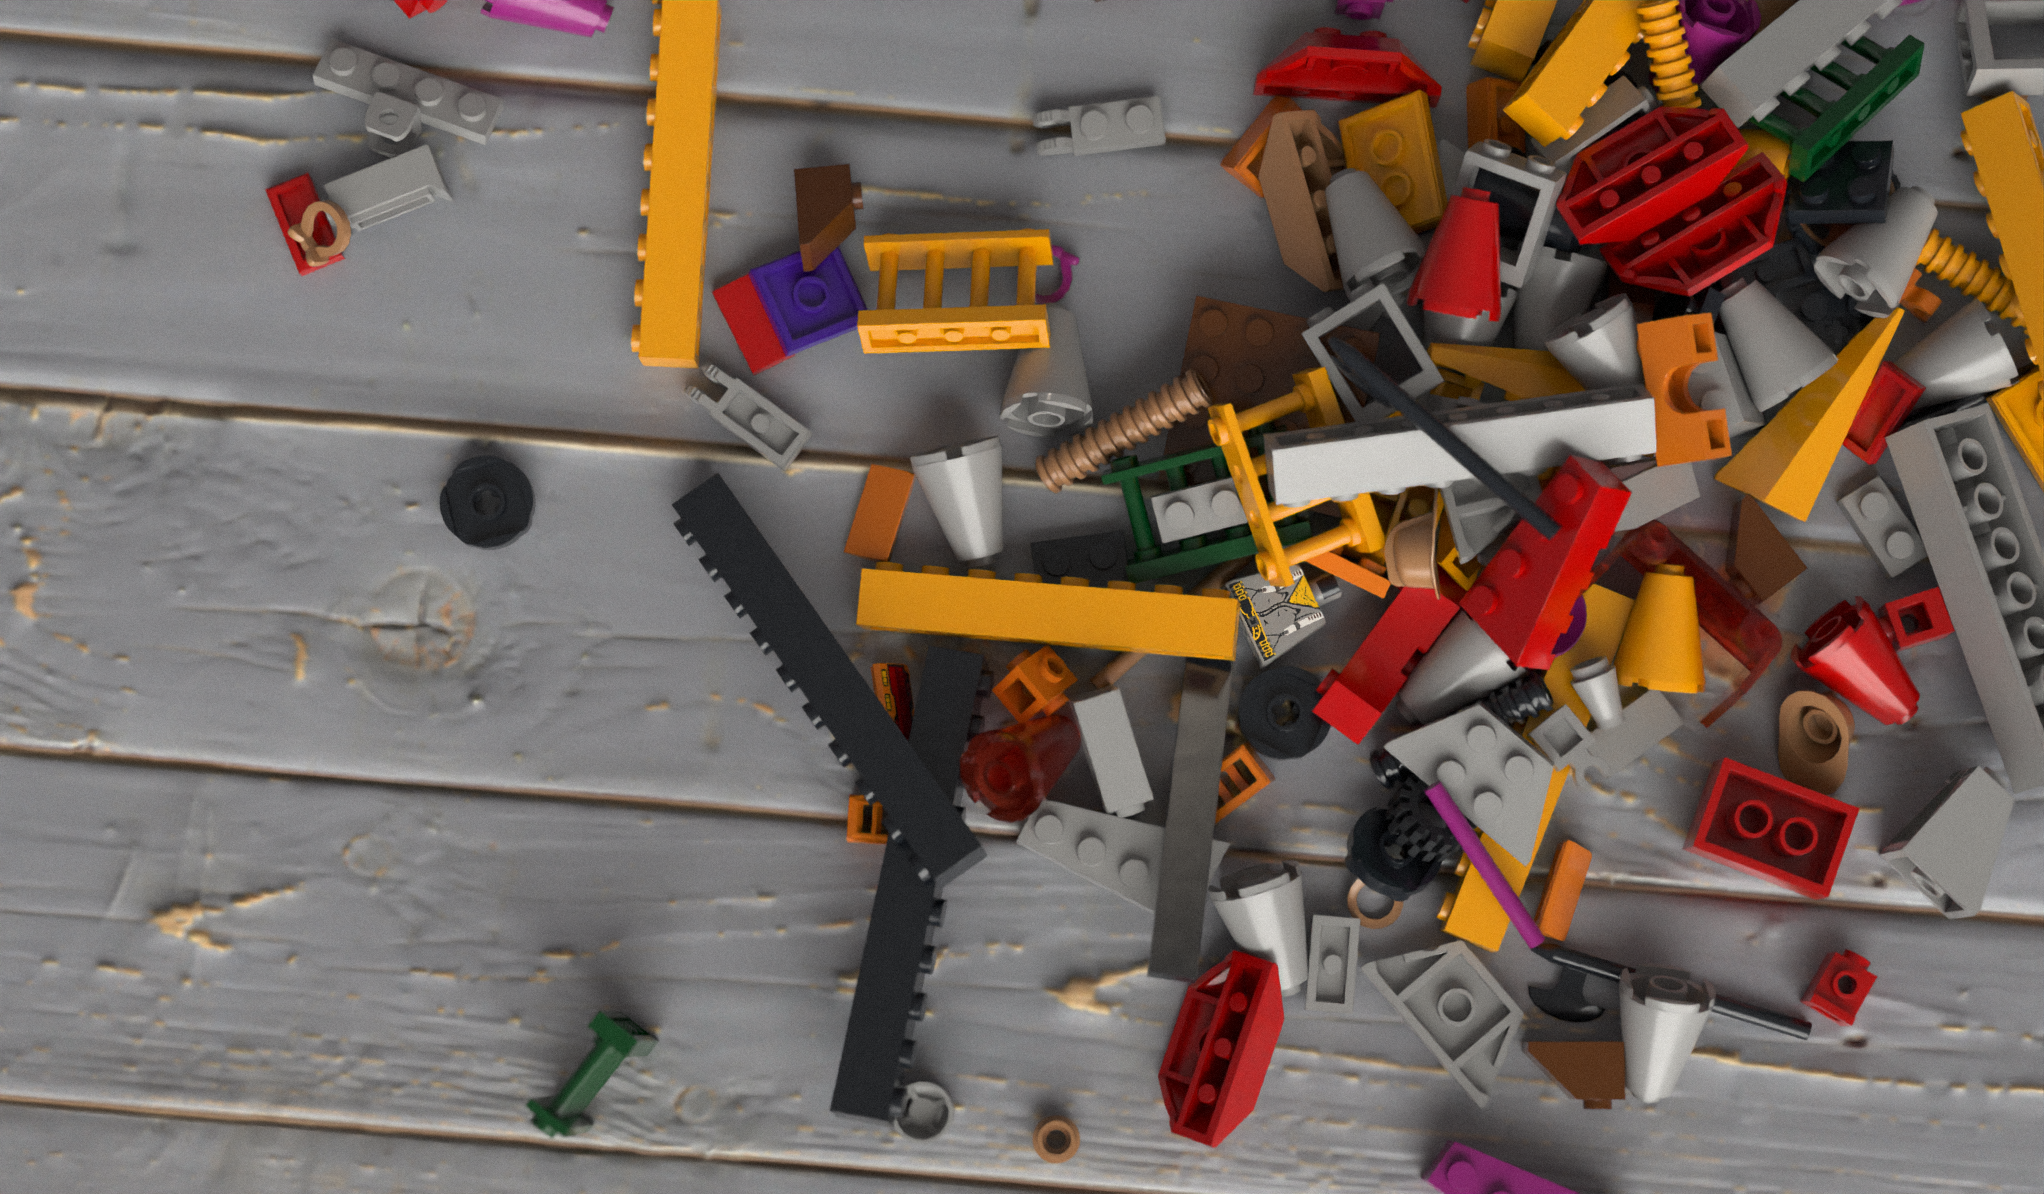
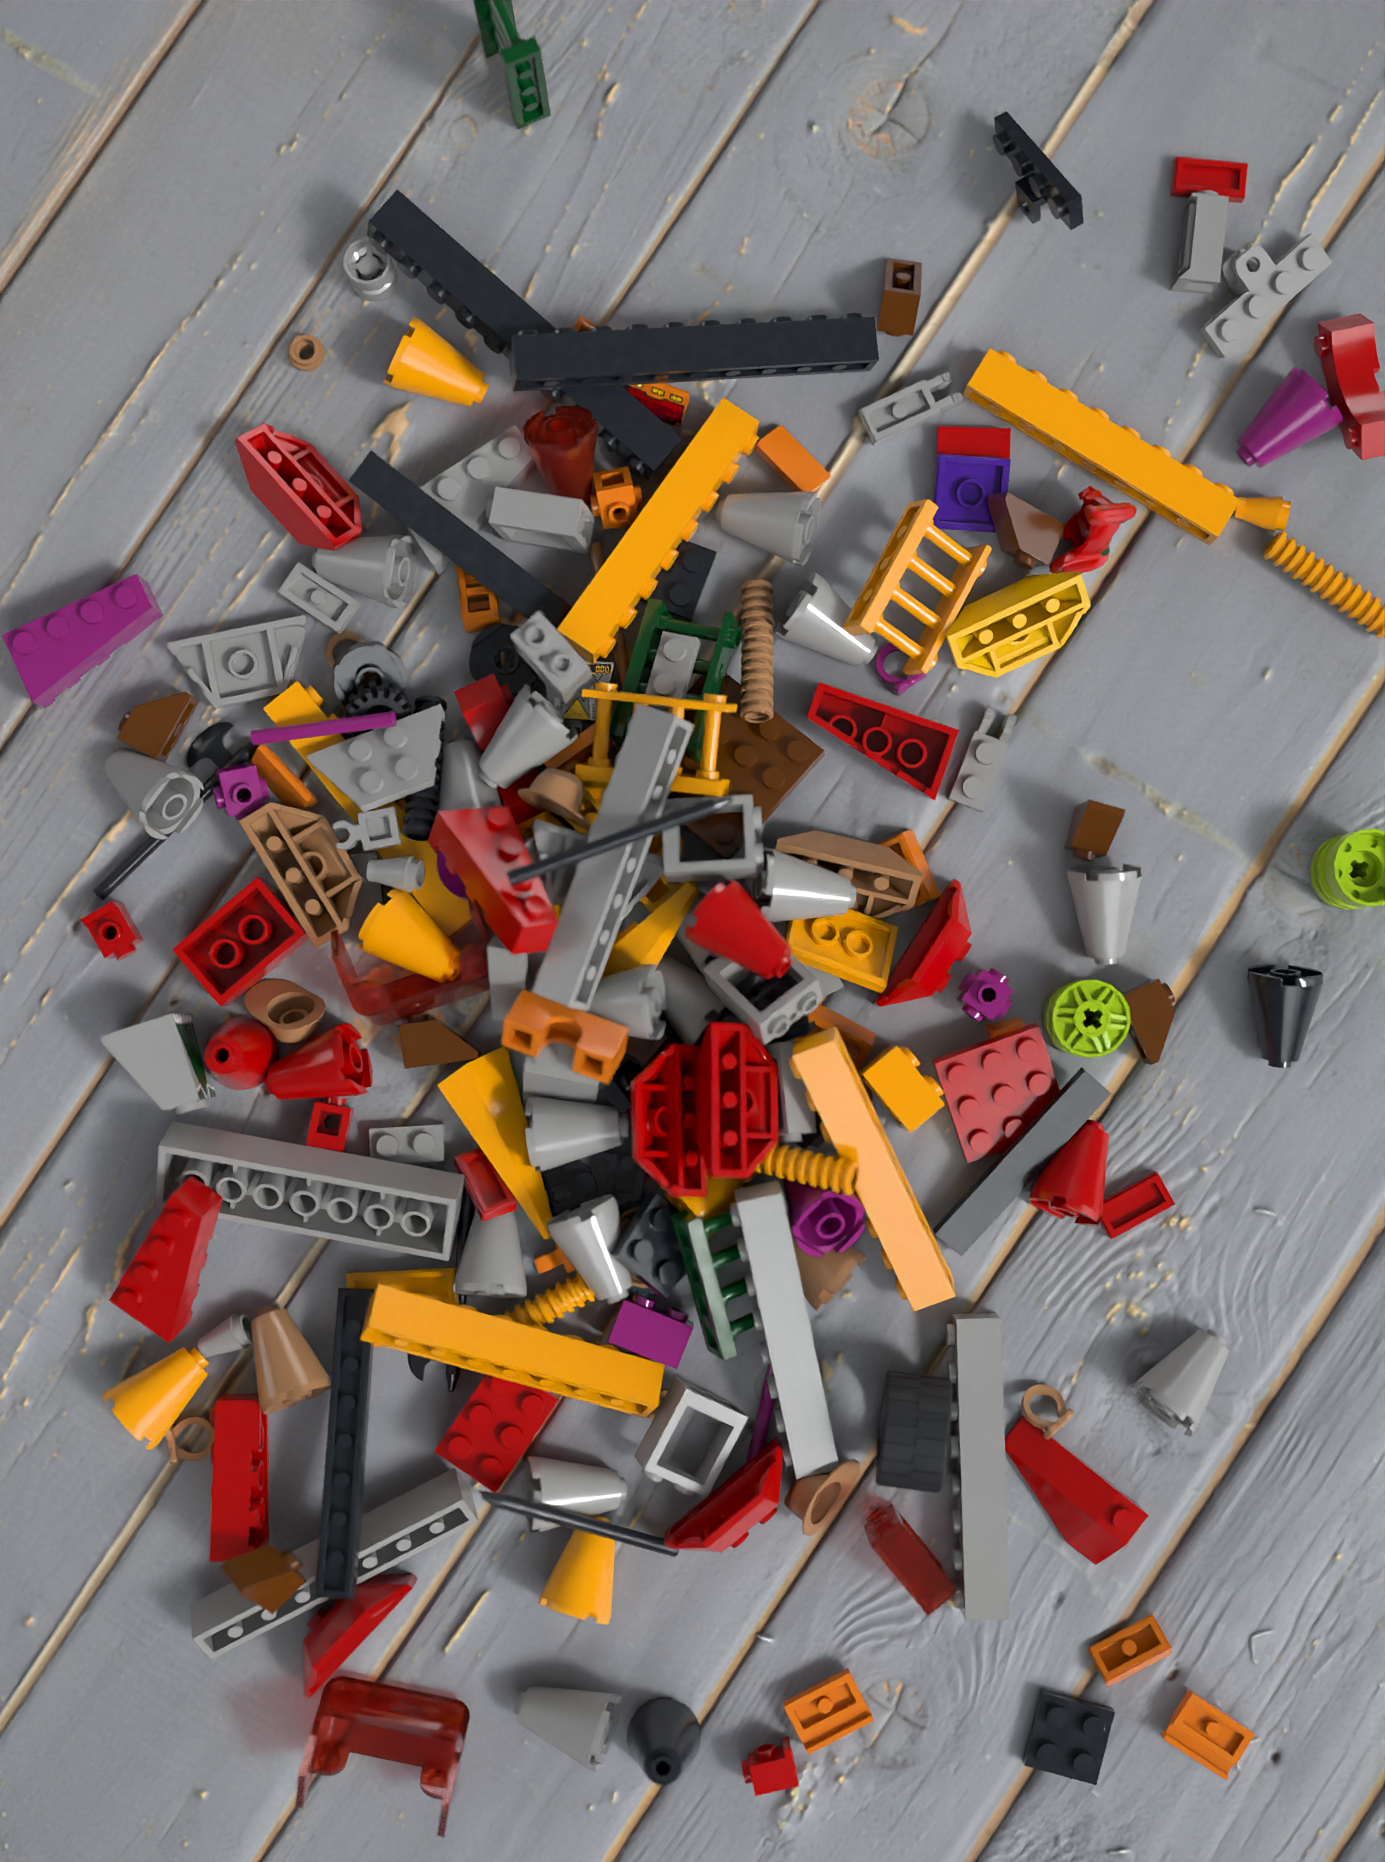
camera: 115 degrees right, 5 degrees up
medium nougat piece [287,200,351,267] -> none
black plate [440,455,536,550] -> none
none -> red cone [204,1017,278,1090]
none -> magenta brick [213,762,269,820]
none -> medium nougat wedge [239,802,364,949]
none -> light orange cone [383,316,489,407]
none -> light grey cone [478,685,580,789]
none -> light grey window [510,611,594,707]
none -> magenta brick [608,1293,694,1369]
none -> red wedge [806,682,959,800]
none -> reddish brown slope [877,258,922,337]
none -> yellow wedge [945,571,1091,678]
none -> black plate [993,111,1084,230]
none -> red hair [1049,486,1137,573]

